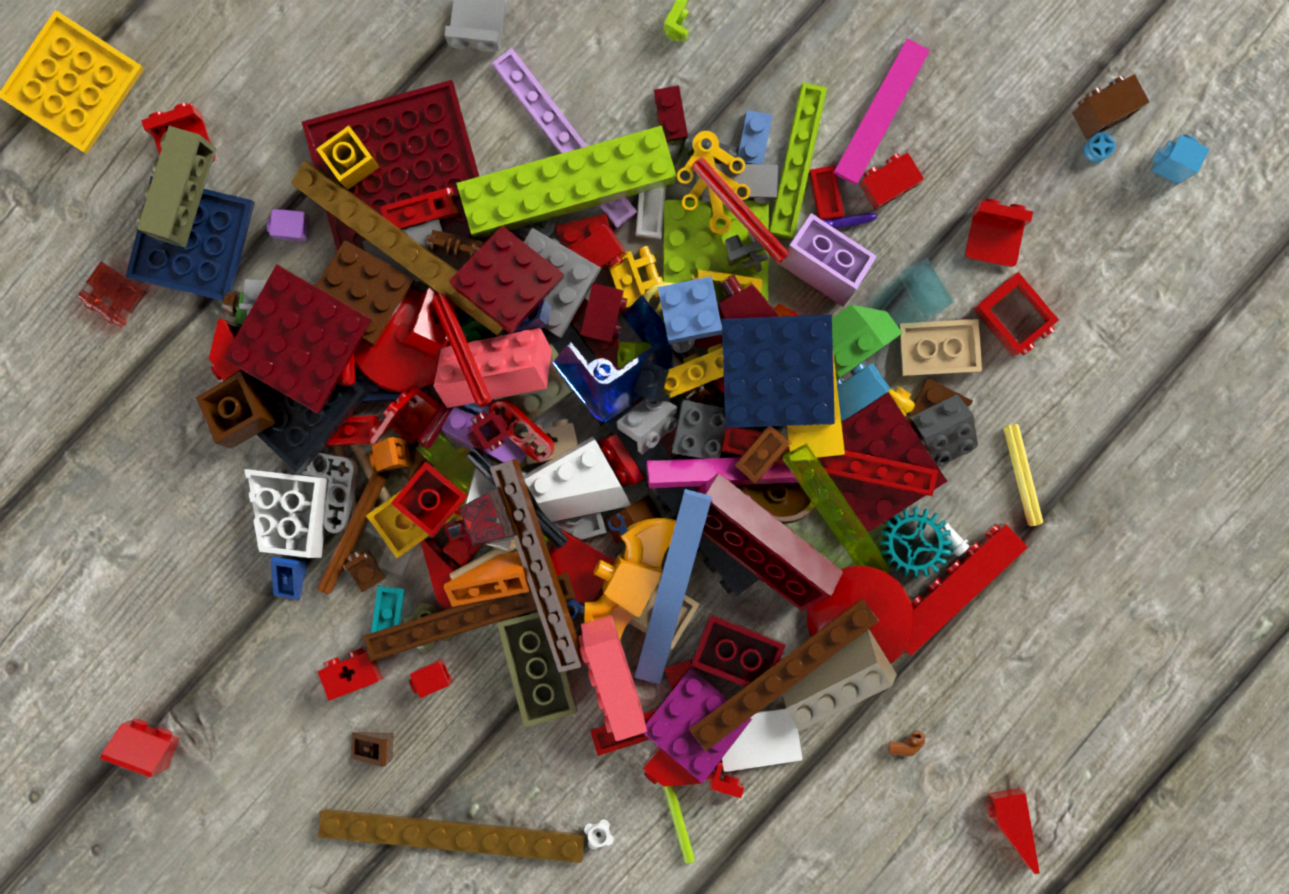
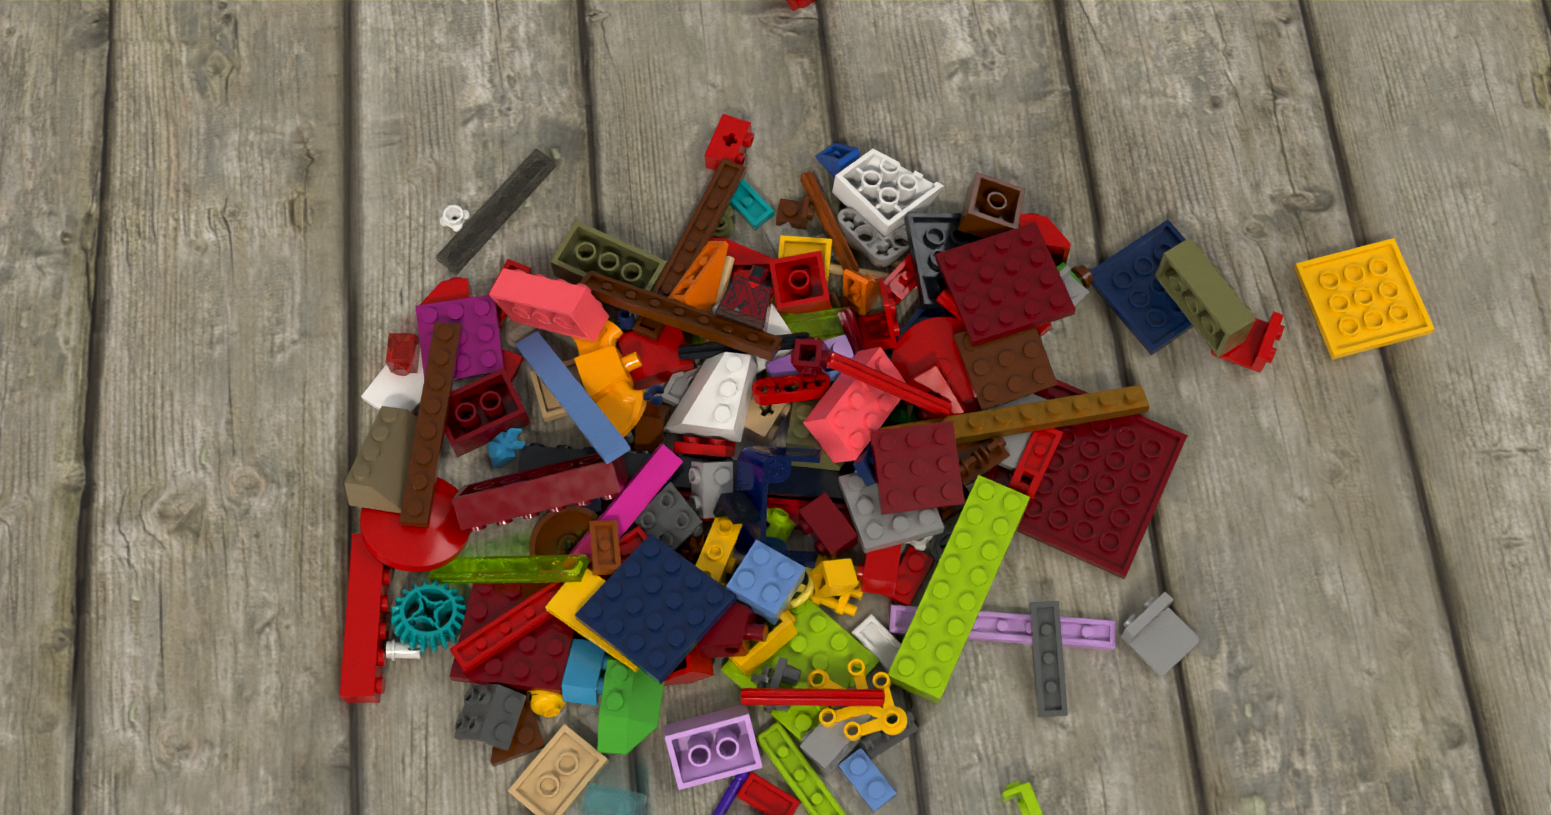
camera: 130 degrees right, 20 degrees down
clear red plate [78,261,147,328] -> none
medium lavender brick [267,209,310,243] -> none
yellow head [316,126,379,190] -> none
pearl gold plate [318,809,585,863] -> none
reddish brown slope [351,732,394,767] -> none
red brick [409,658,453,699] -> none
dark red plate [654,85,688,142] -> none
lime bar [663,786,695,864] -> none
red bracket [706,761,744,798] -> none
dark orange arm [888,730,925,756] -> none
red slope [986,788,1040,874] -> none
light yellow axle [1004,424,1043,526] -> none
none -> clear red brick [386,333,420,376]
none -> clear smoke plate [436,149,556,275]
none -> dark azure plate [487,428,525,468]
none -> yellow brick [810,558,859,598]
none -> dark grey plate [1029,601,1068,717]

